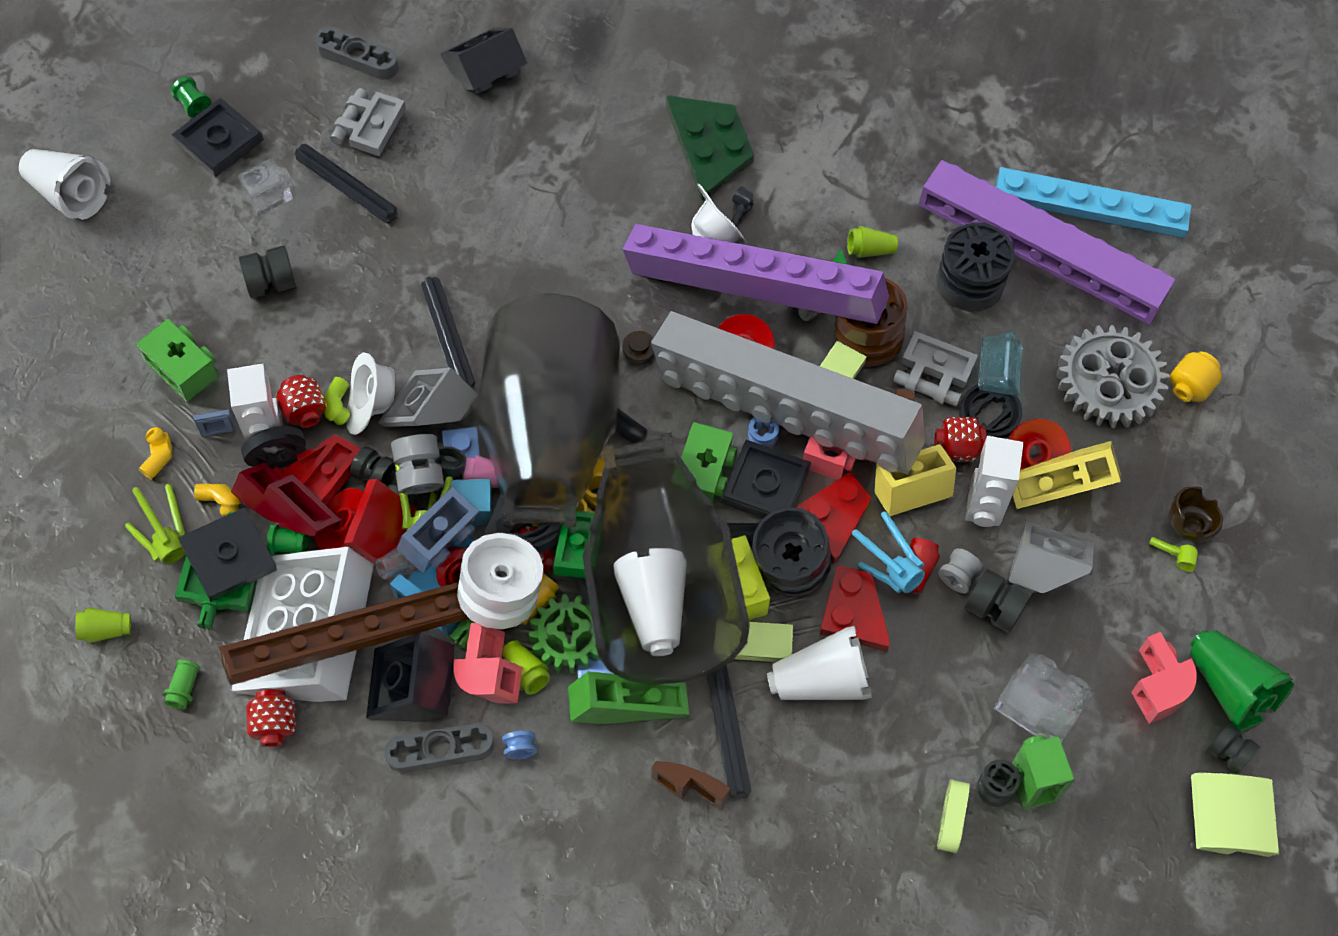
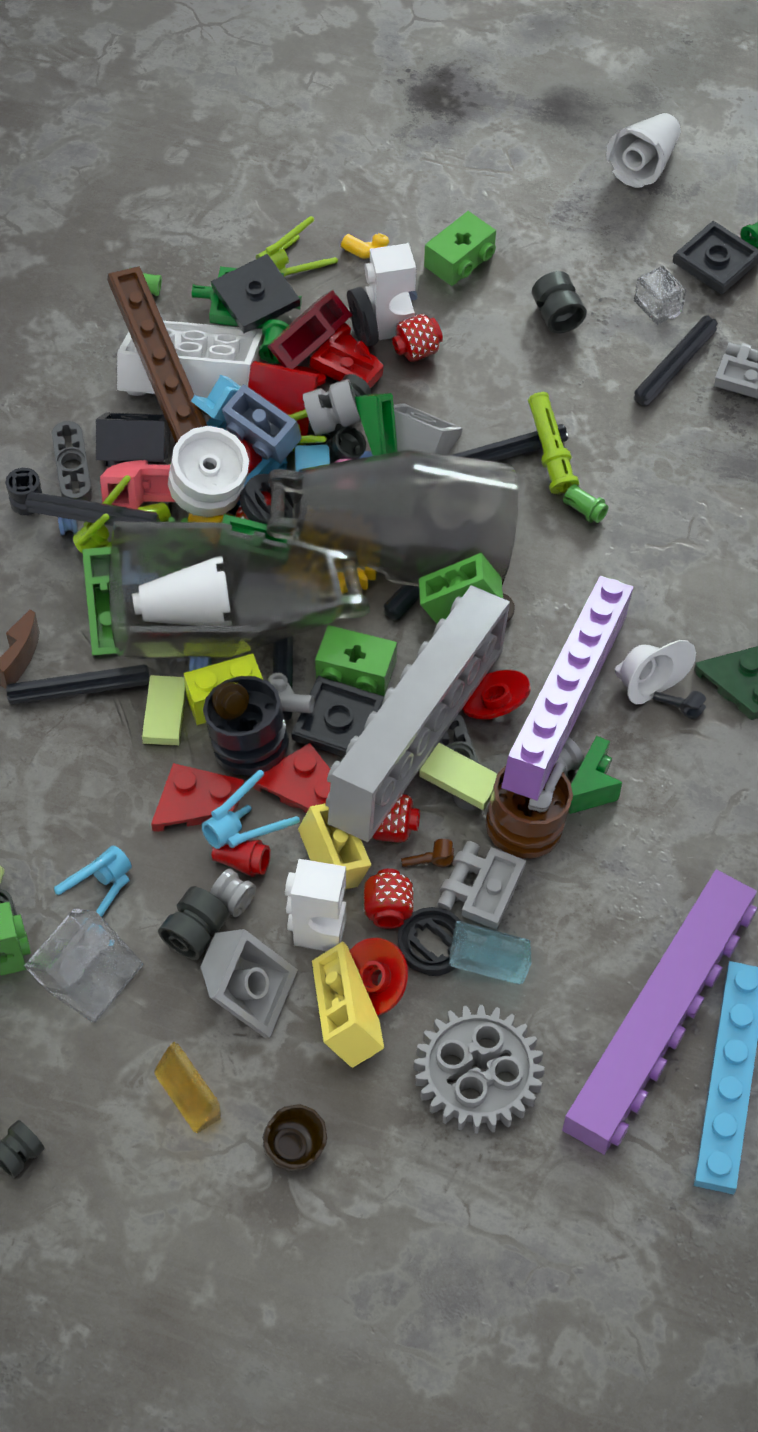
camera: 90 degrees right, 5 degrees down
lime cone [75,607,131,644] -> none
yellow arm [194,484,241,516] -> none
red head [246,689,296,747] -> none
lime arm [324,376,350,425] -> none
white piece [346,352,395,435] -> none
white cone [767,626,872,700] -> none
lime cone [847,226,898,258] -> none
black wheel [937,223,1015,312] -> none
coral brick [1131,632,1197,724] -> none
lime hand [1149,537,1198,572] -> none
yellow head [1170,351,1222,402] -> none
green cone [1190,630,1294,732] -> none
none -> black wheel [5,467,42,516]
none -> black axle [25,492,160,533]
none -> medium azure plant [54,845,132,932]
none -> lime plant [73,475,149,554]
none -> clear yellow slope [154,1042,221,1133]
none -> medium azure panel [191,375,241,421]
none -> dark brown plate [212,682,249,720]
none -> light grey arm [268,673,314,713]
none -> green slope [355,393,398,465]
none -> bright green brick [419,553,503,624]
none -> lime pin [527,392,580,494]
none -> bright green pin [563,484,609,523]

